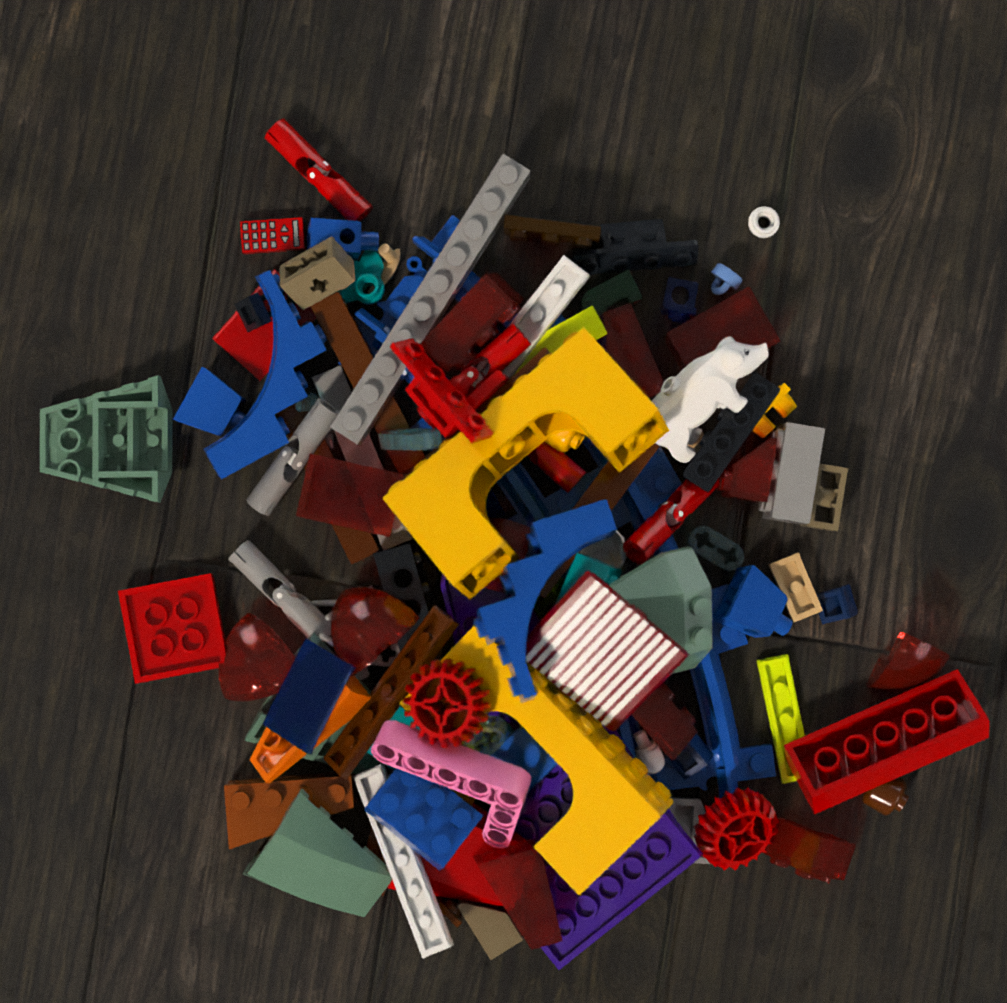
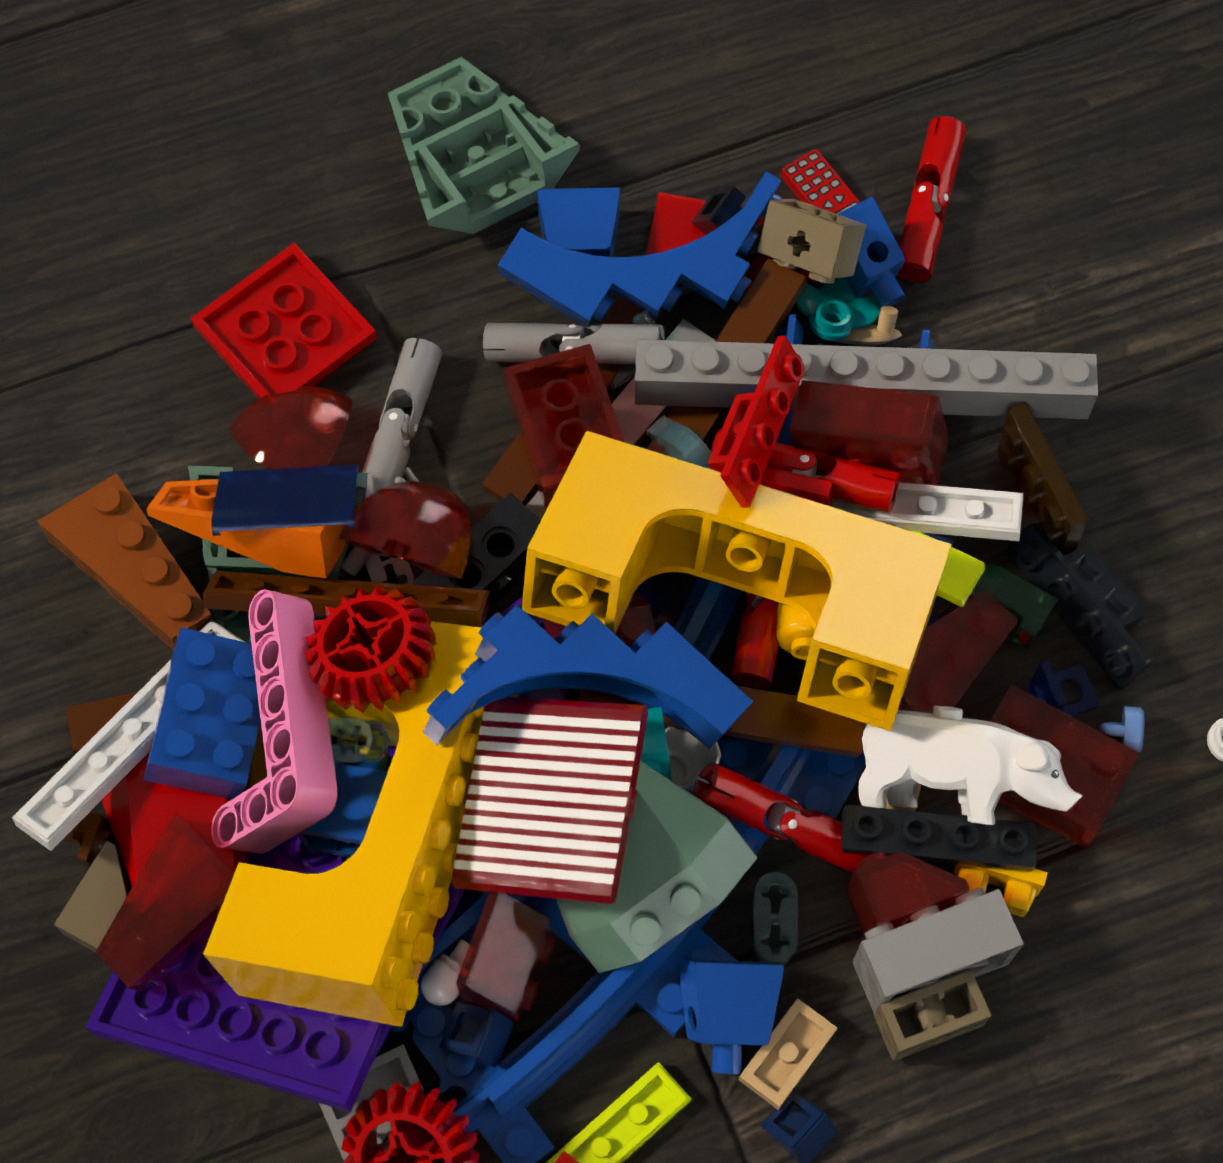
camera: 60 degrees right, 20 degrees down
sand green wedge [243,788,392,917] -> none

